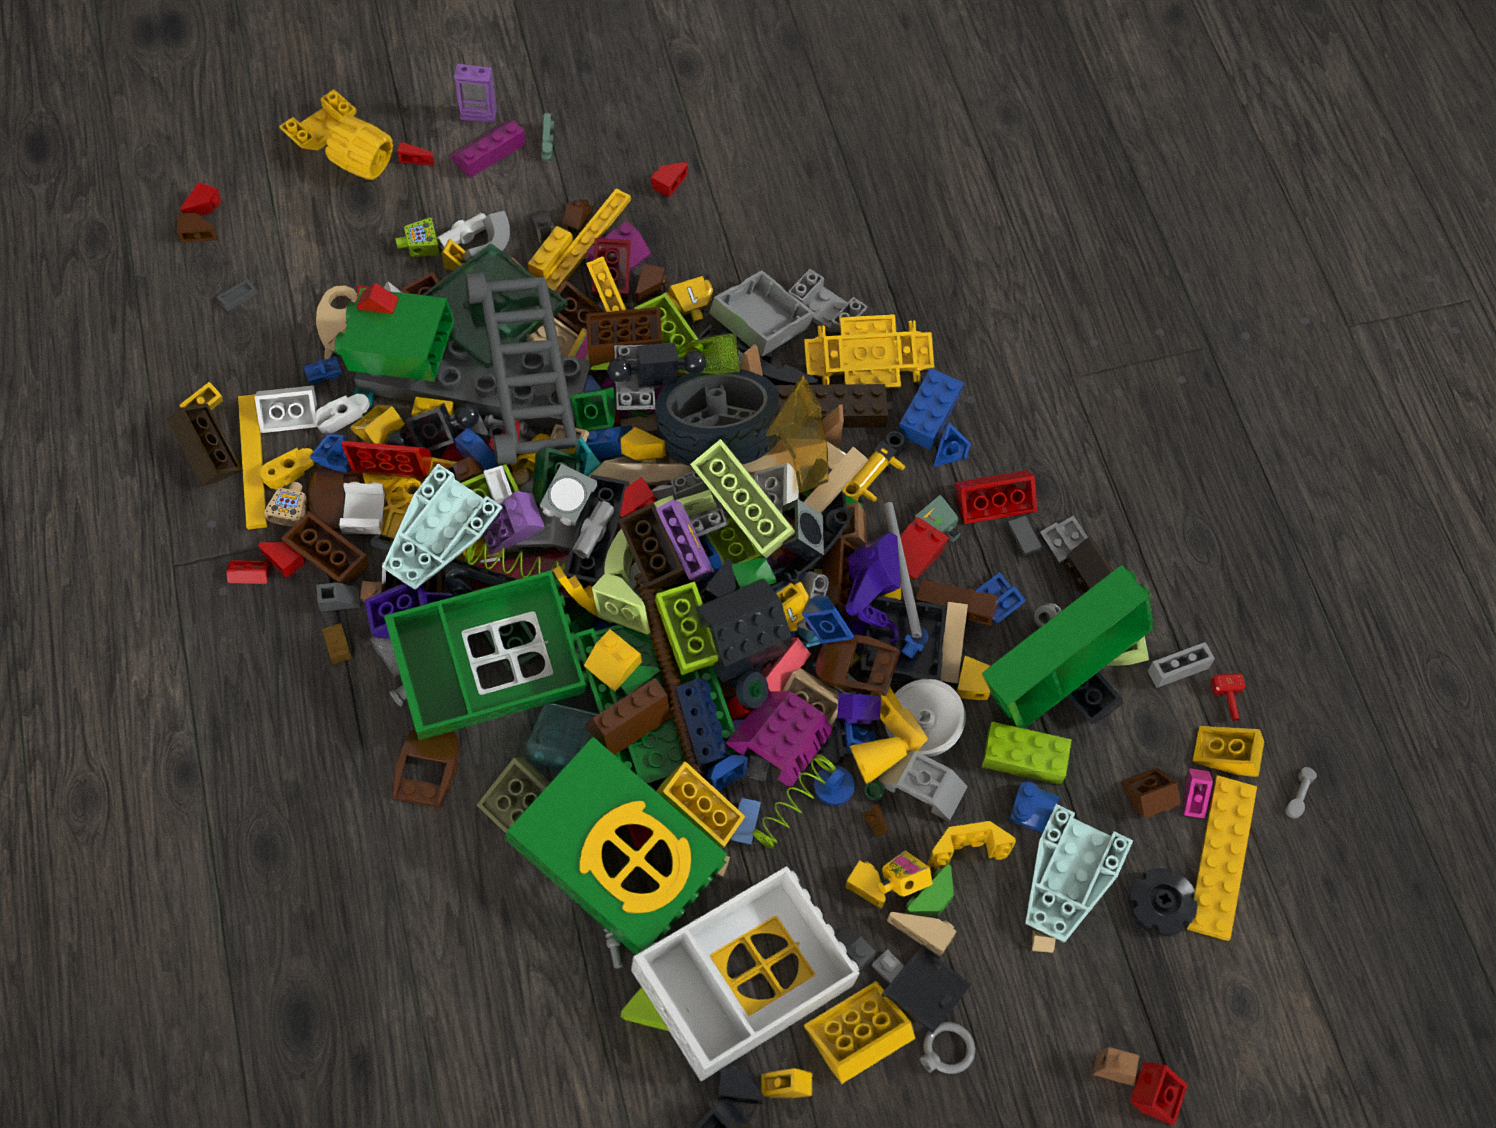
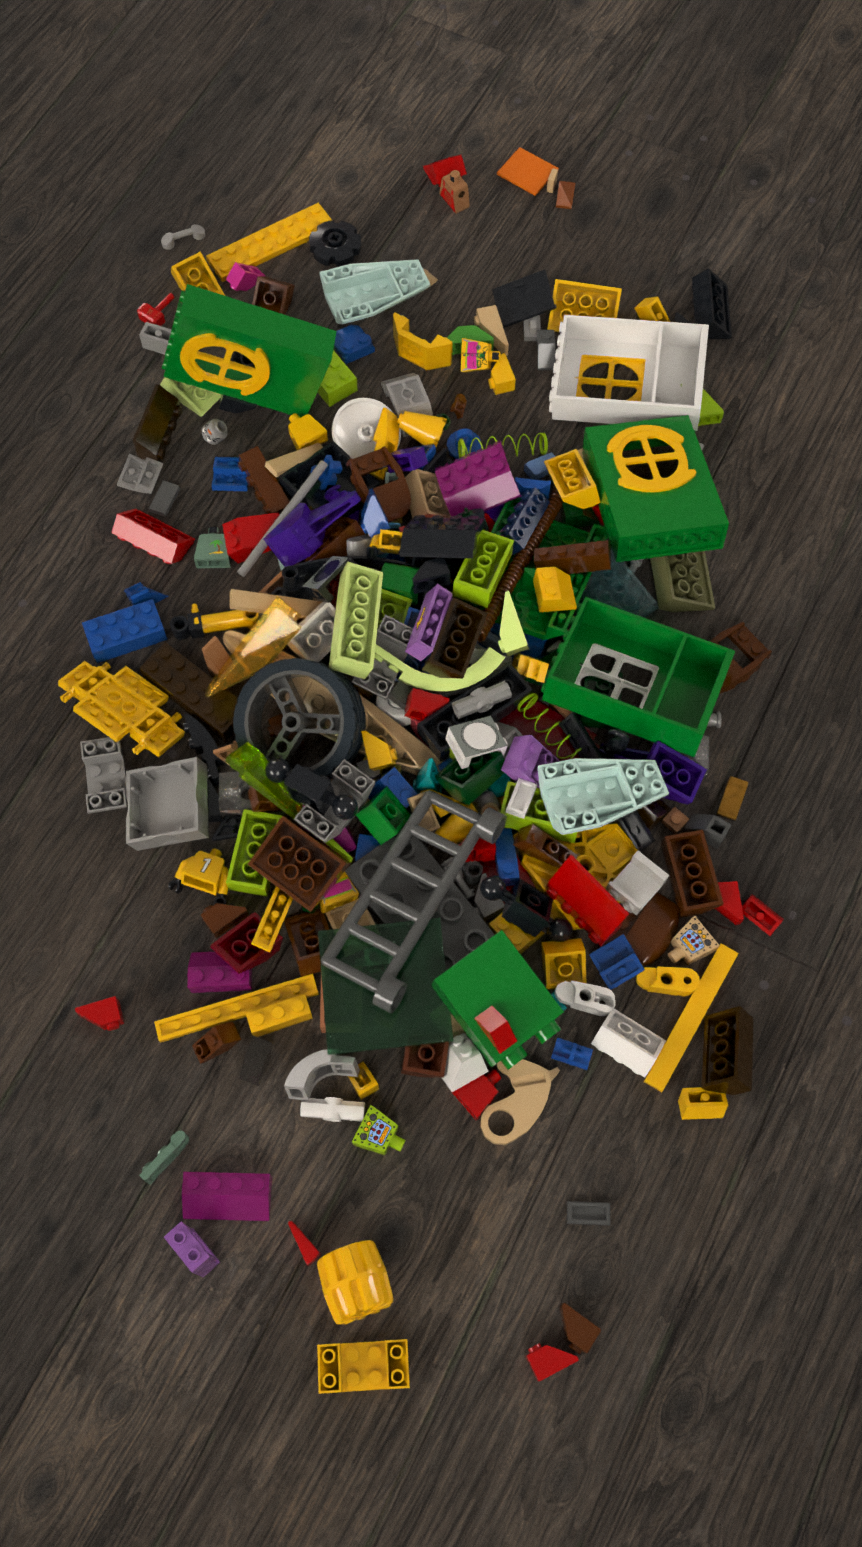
camera: 135 degrees left, 5 degrees up
light grey piece [920,1022,975,1074] -> none

